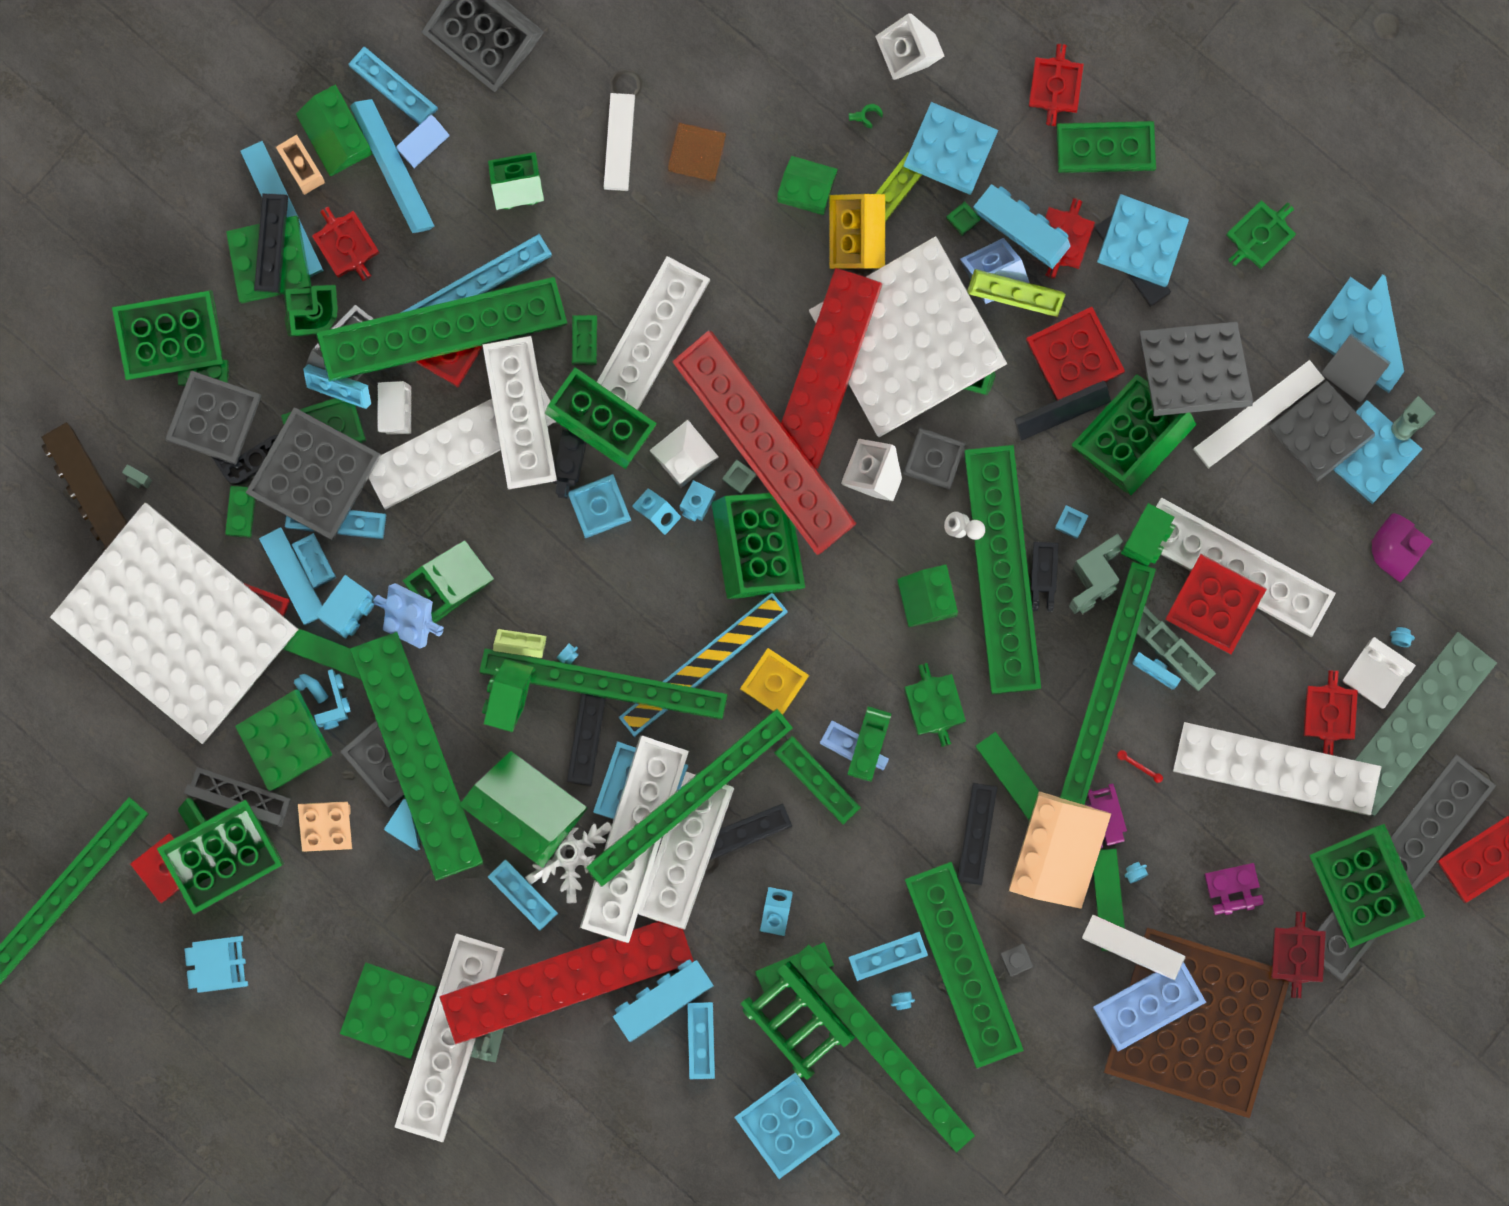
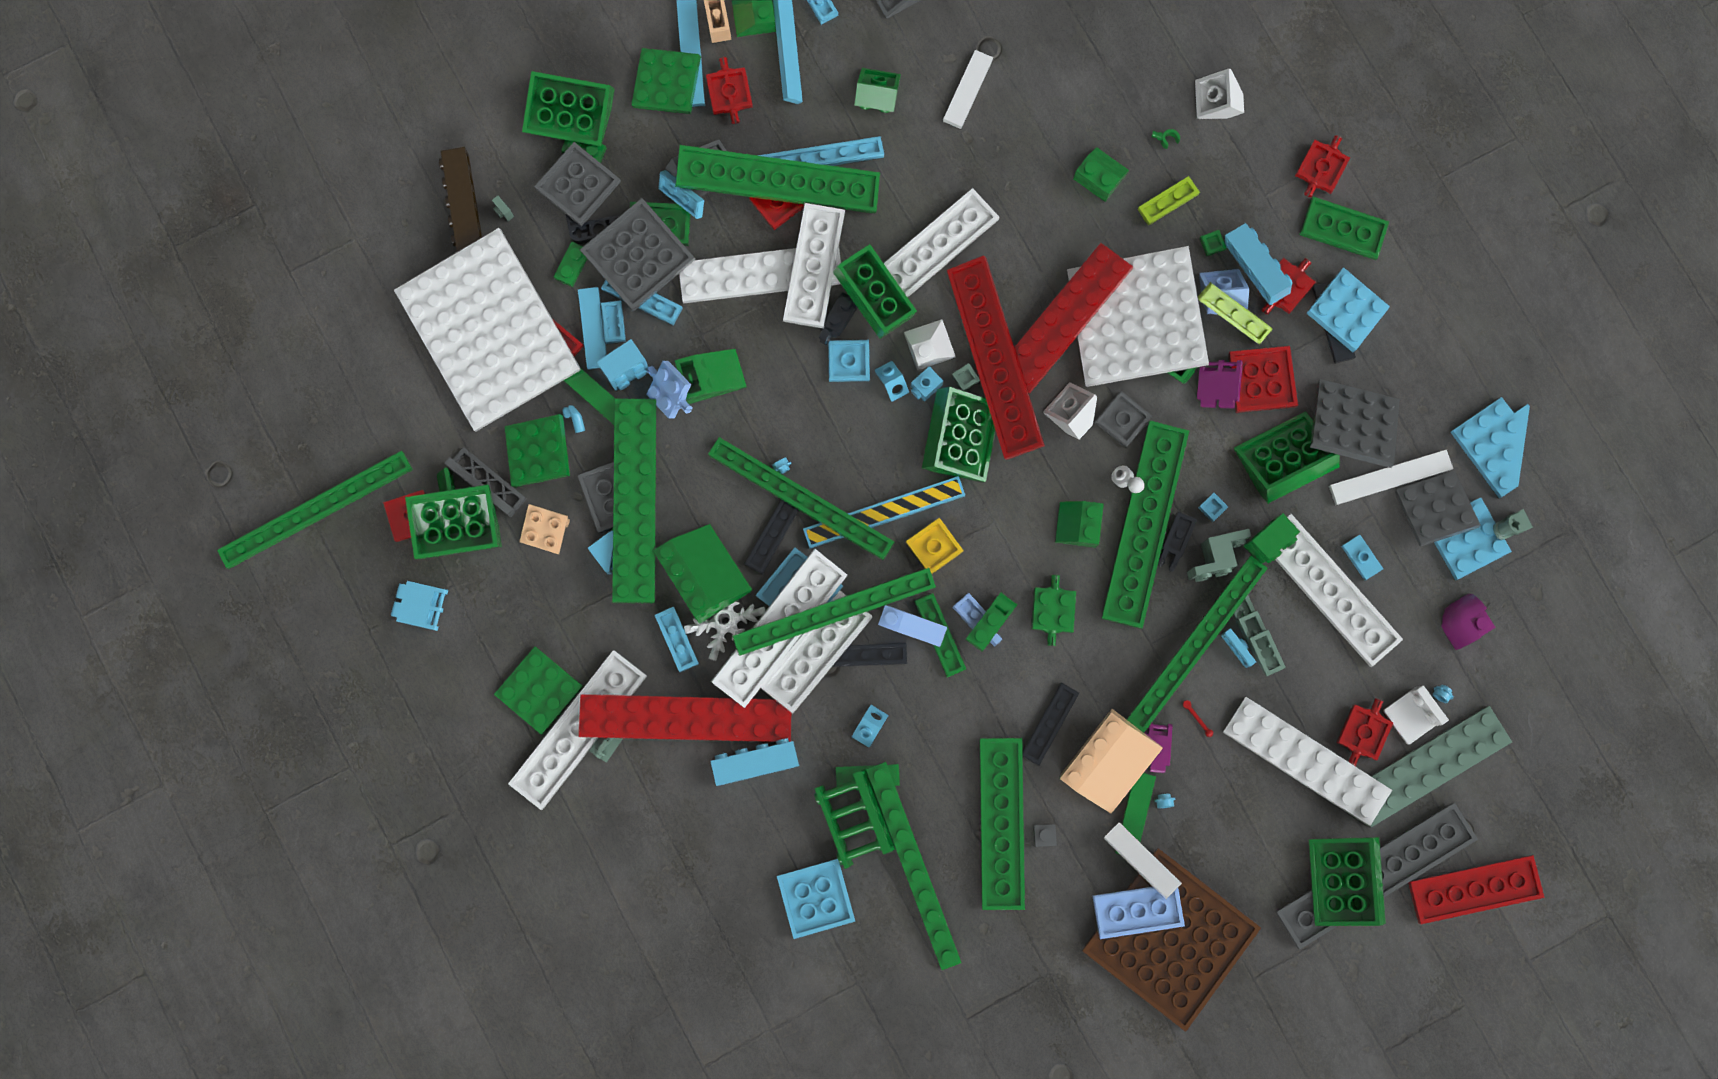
camera: 15 degrees right, 0 degrees up
black tile [254,193,288,293] -> none
green brick [284,285,338,336] -> none
medium azure bracket [314,669,351,730] -> none
white hinge [378,381,411,435] -> none
light blue slope [396,115,450,168] -> none
green brick [482,659,534,732] -> none
yellowish green plate [493,629,547,658] -> none
green plate [572,315,597,365] -> none
clear orange tile [668,123,726,181] -> none
medium azure plate [688,1002,715,1079] -> none
yellow slope [829,194,885,269] -> none
medium azure plate [848,932,928,981] -> none
medium azure plate [890,992,915,1010] -> none
medium azure plate [903,102,998,195] -> none
green tile [975,732,1039,821] -> none
black tile [1014,381,1111,441] -> none
red plate [1165,554,1267,654] -> none
magenta plate [1204,863,1264,916] -> none
green plate [1226,200,1296,270] -> none
dark red plate [1271,912,1326,998] -> none
dark grey tile [1321,334,1390,403] -> none
none -> light blue slope [878,605,947,647]
none -> magenta plate [1197,360,1243,408]
none -> medium azure plate [1341,535,1383,581]

